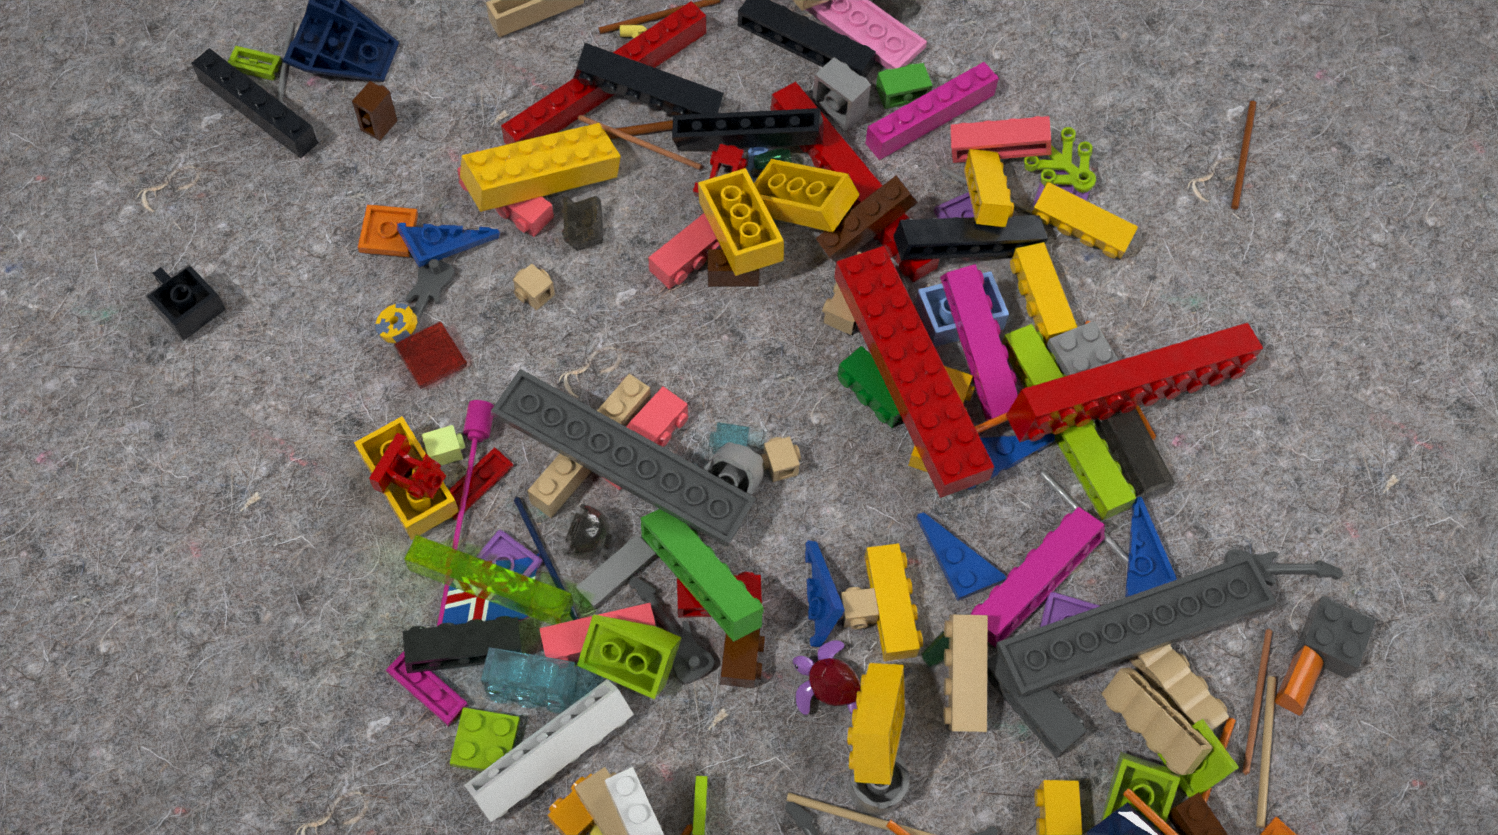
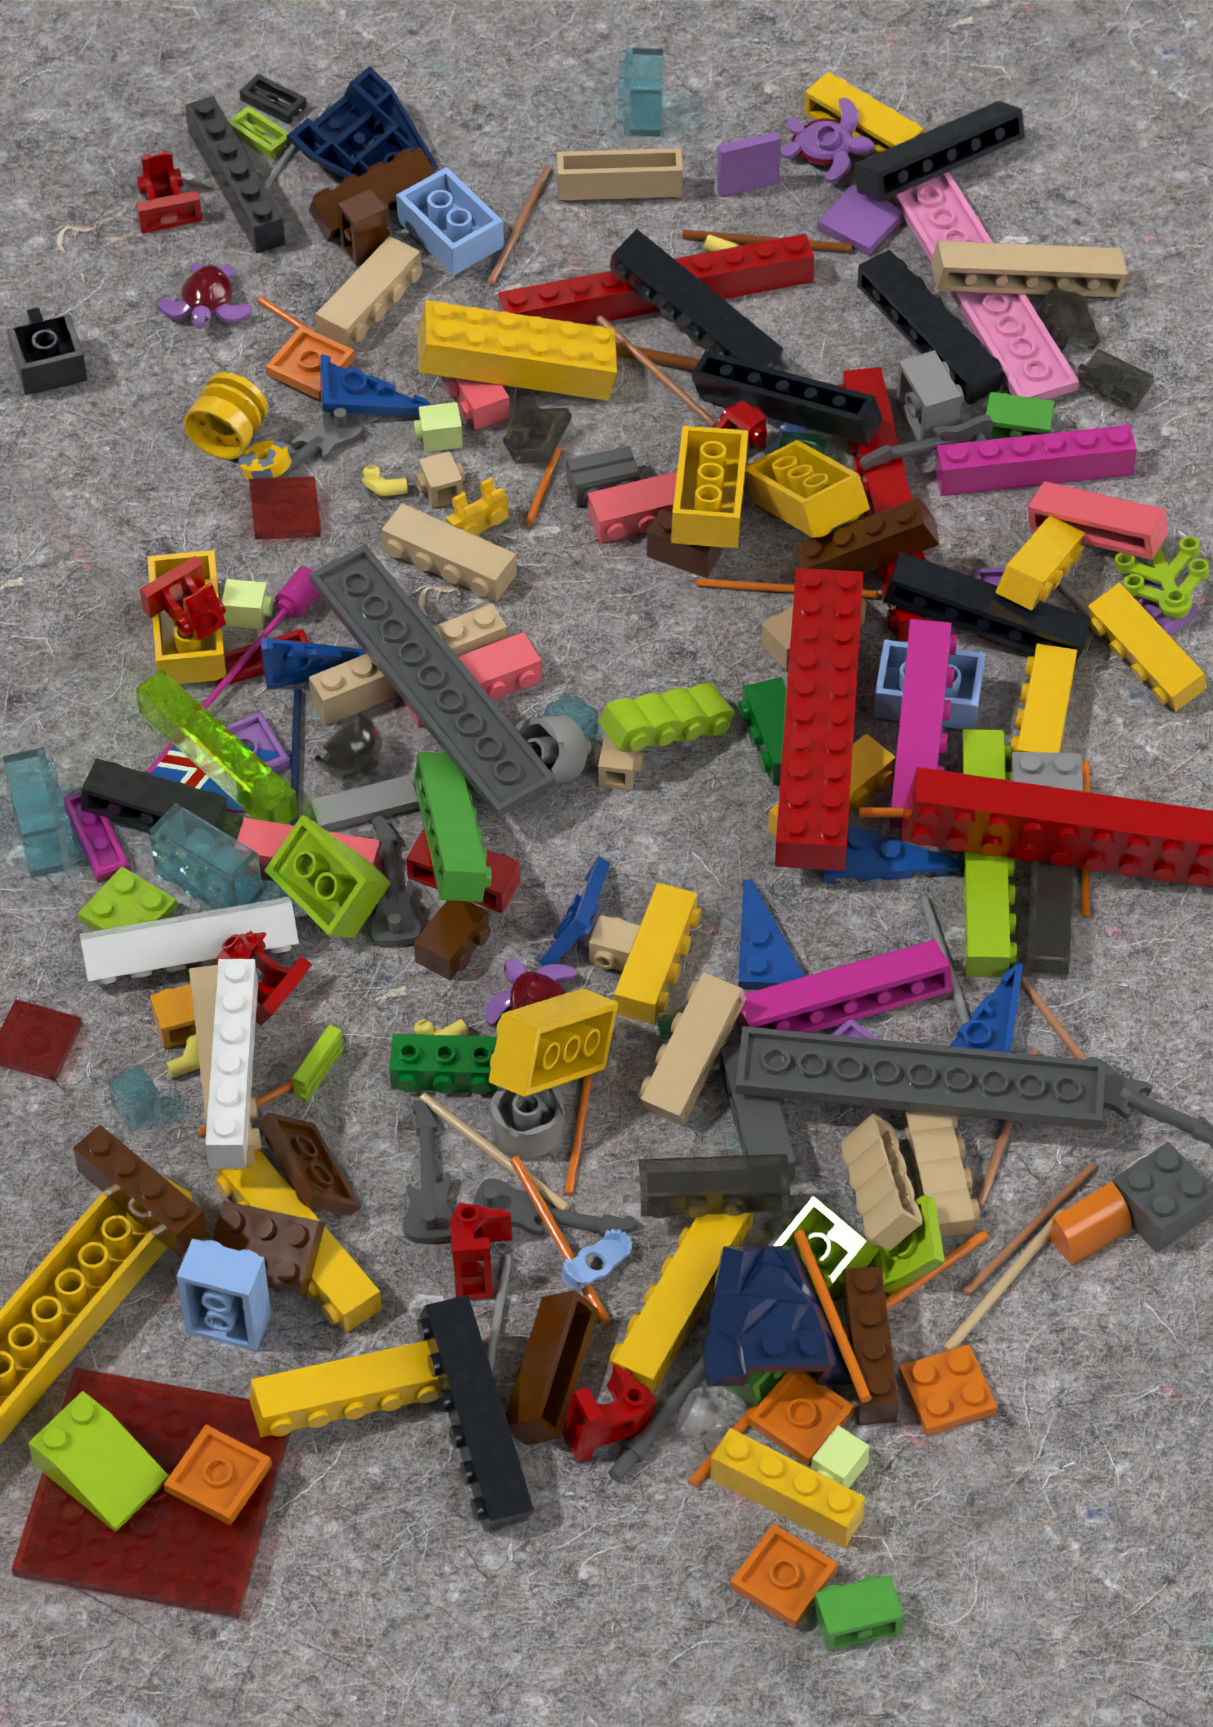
camera: 30 degrees right, 10 degrees down
none -> clear light blue brick [3,747,76,878]
none -> red tile [136,150,202,234]
none -> animal [158,263,252,329]
none -> yellow wheel [183,372,268,460]
none -> red tile [214,931,312,1026]
none -> black tile [239,74,307,125]
none -> orange axle [258,297,318,333]
none -> blue wing [260,638,366,690]
none -> reddish brown brick [309,147,435,242]
none -> tan brick [315,236,423,348]
none -> light yellow arm [362,465,408,496]
none -> tan brick [381,503,517,602]
none -> green brick [390,1033,498,1095]
none -> light blue brick [396,167,504,276]
none -> yellowish green brick [414,402,463,452]
none -> light yellow arm [414,1019,469,1036]
none -> yellow plate [446,477,509,536]
none -> nougat axle [487,165,552,286]
none -> orange axle [525,445,562,526]
none -> orange axle [564,1074,593,1196]
none -> dark grey brick [566,446,640,506]
none -> lime brick [598,683,736,752]
none -> clear smoke brick [639,1154,790,1219]
none -> orange axle [695,578,880,599]
none -> dark grey piece [859,415,993,470]
none -> nougat axle [977,1047,1039,1210]
none -> nougat axle [1009,964,1087,1060]
none -> clear smoke bracket [1077,348,1154,411]

